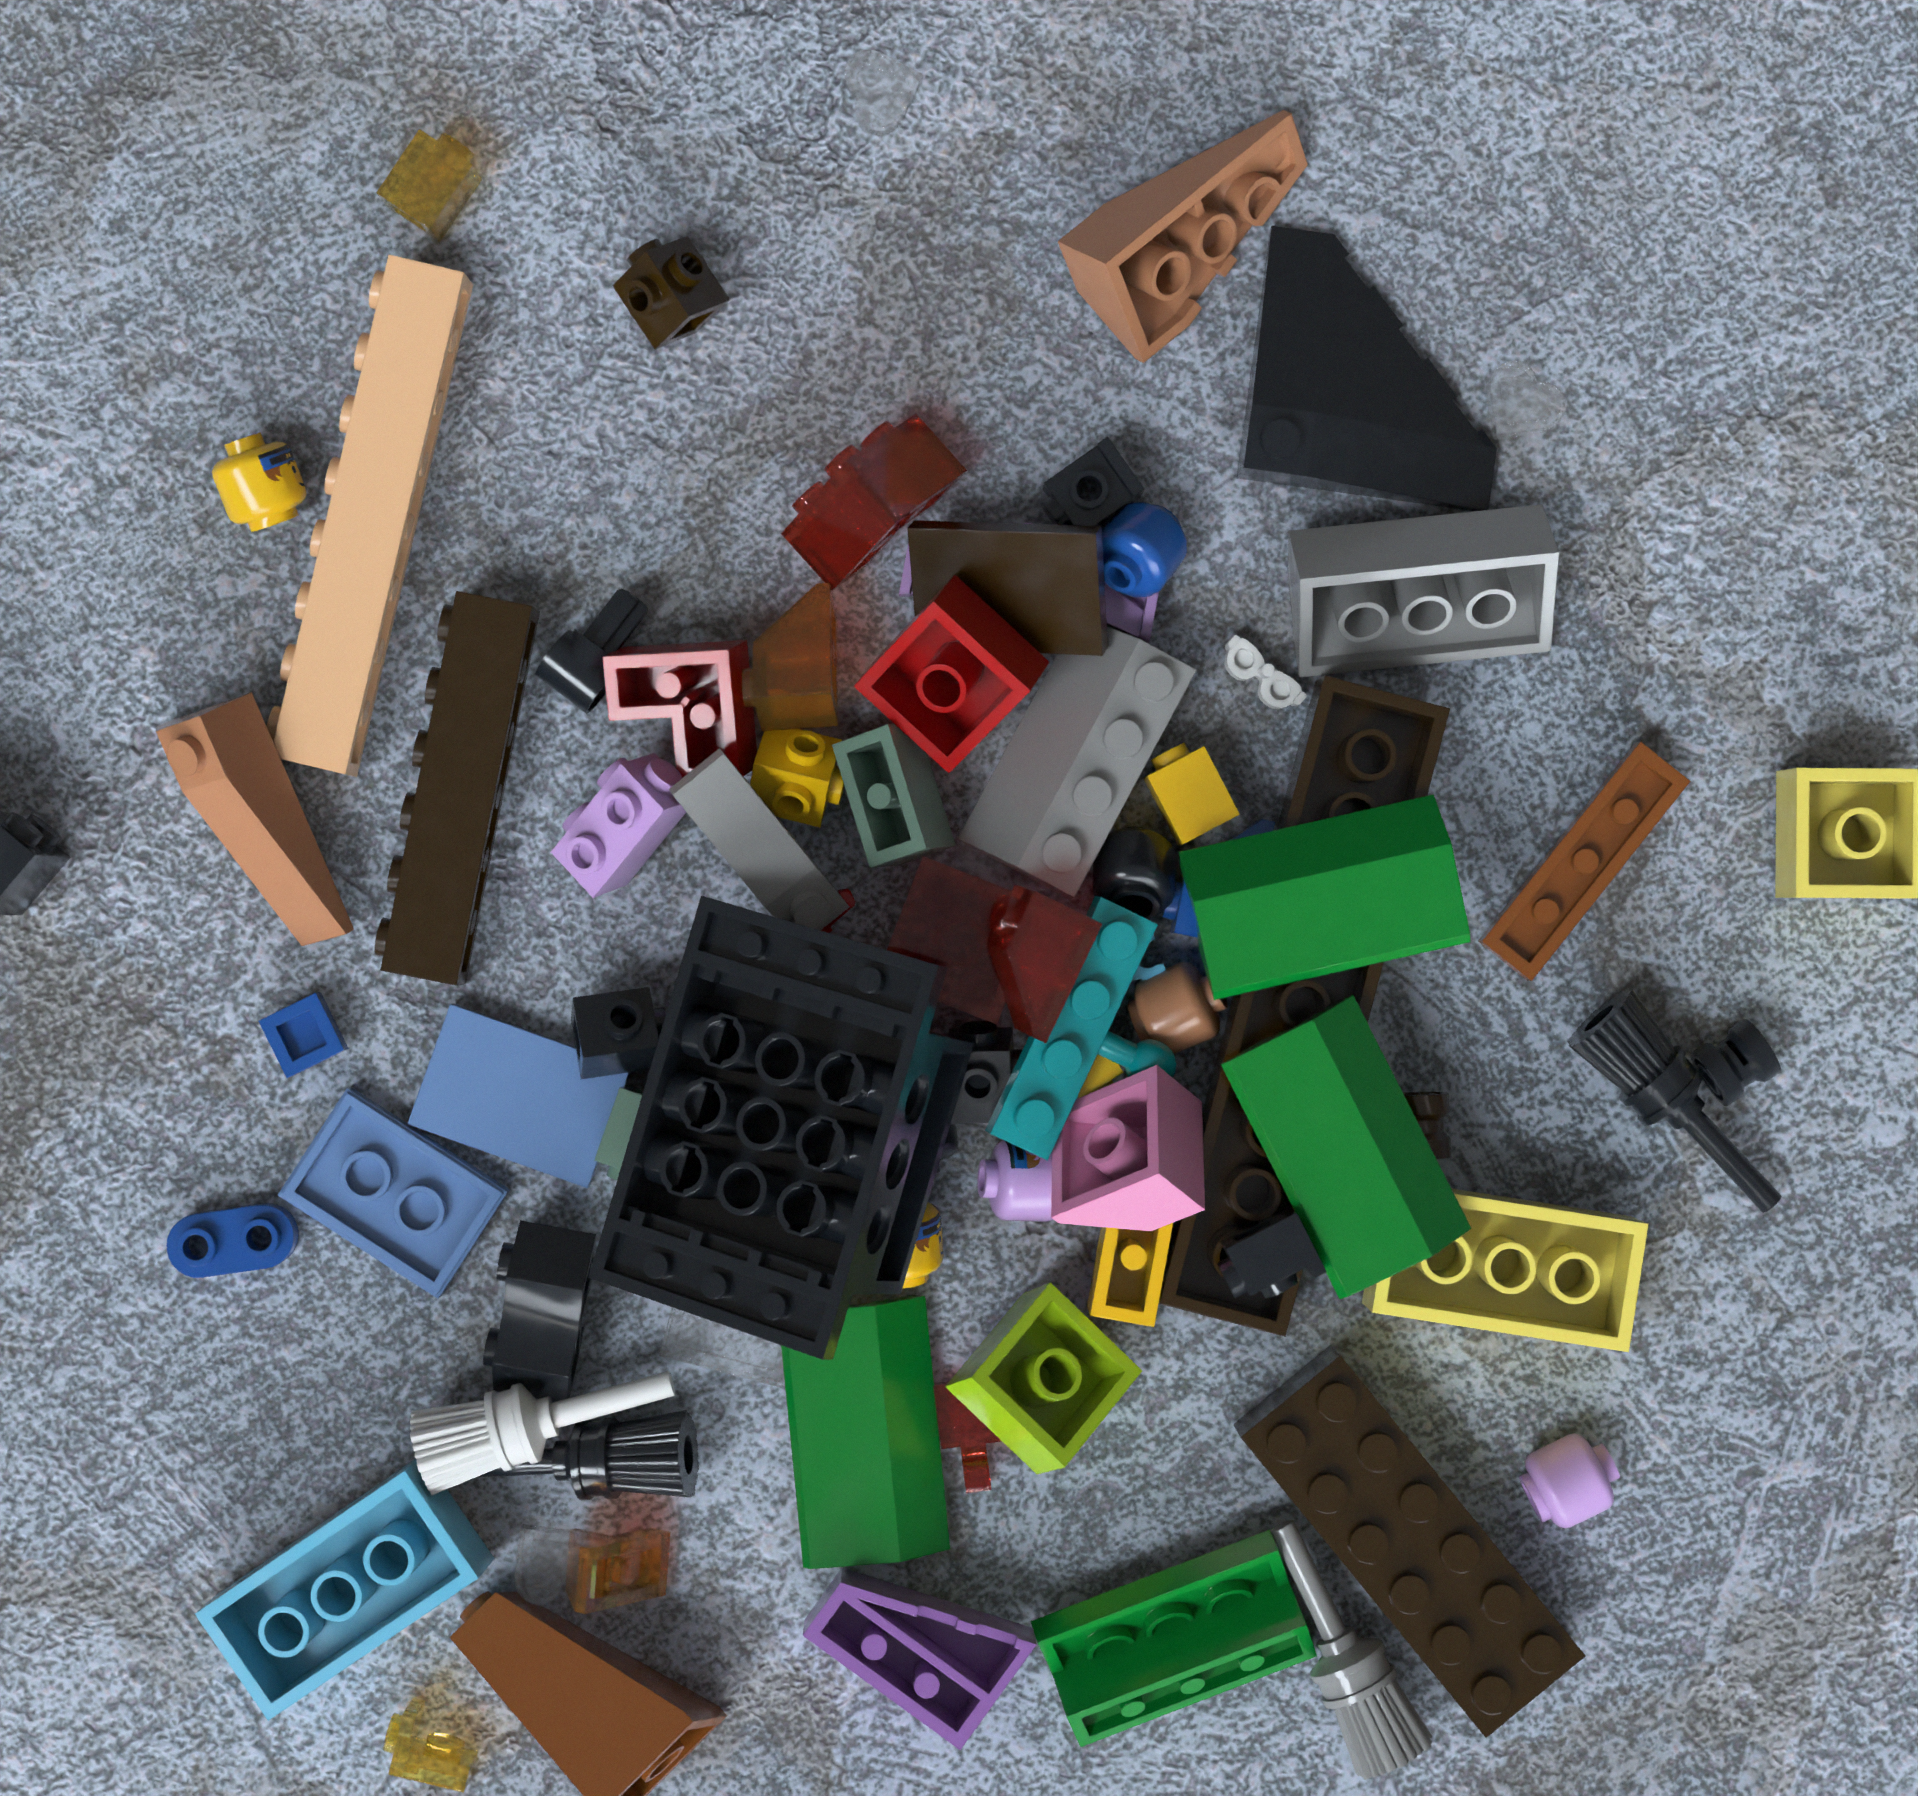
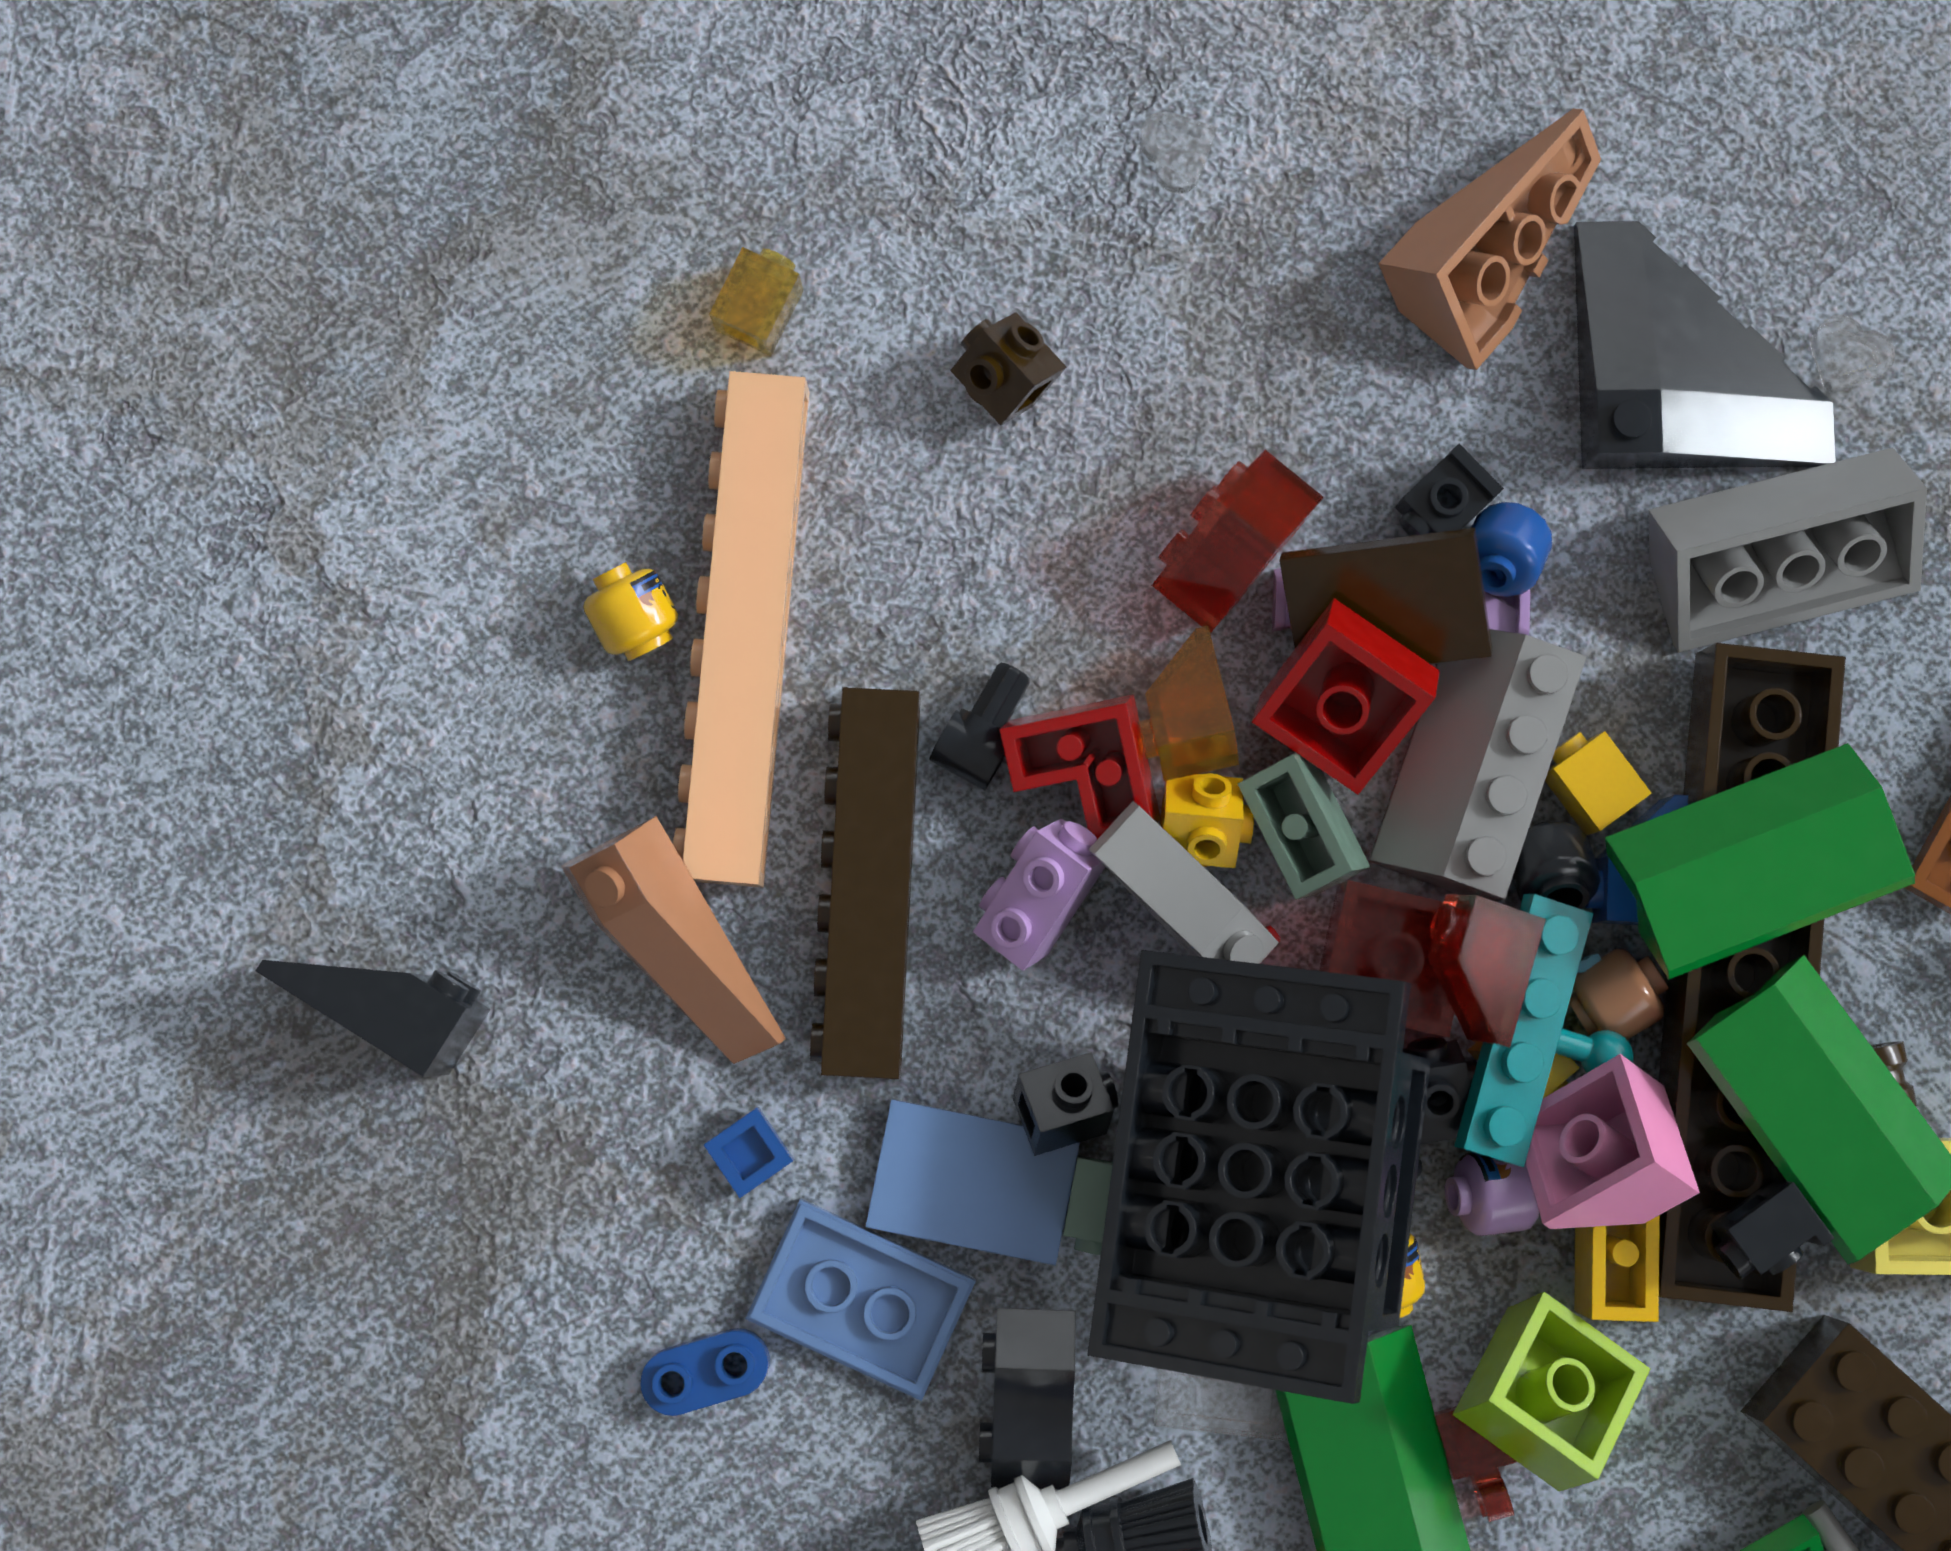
camera: 10 degrees left, 5 degrees down
white piece [1224,635,1307,709] -> none

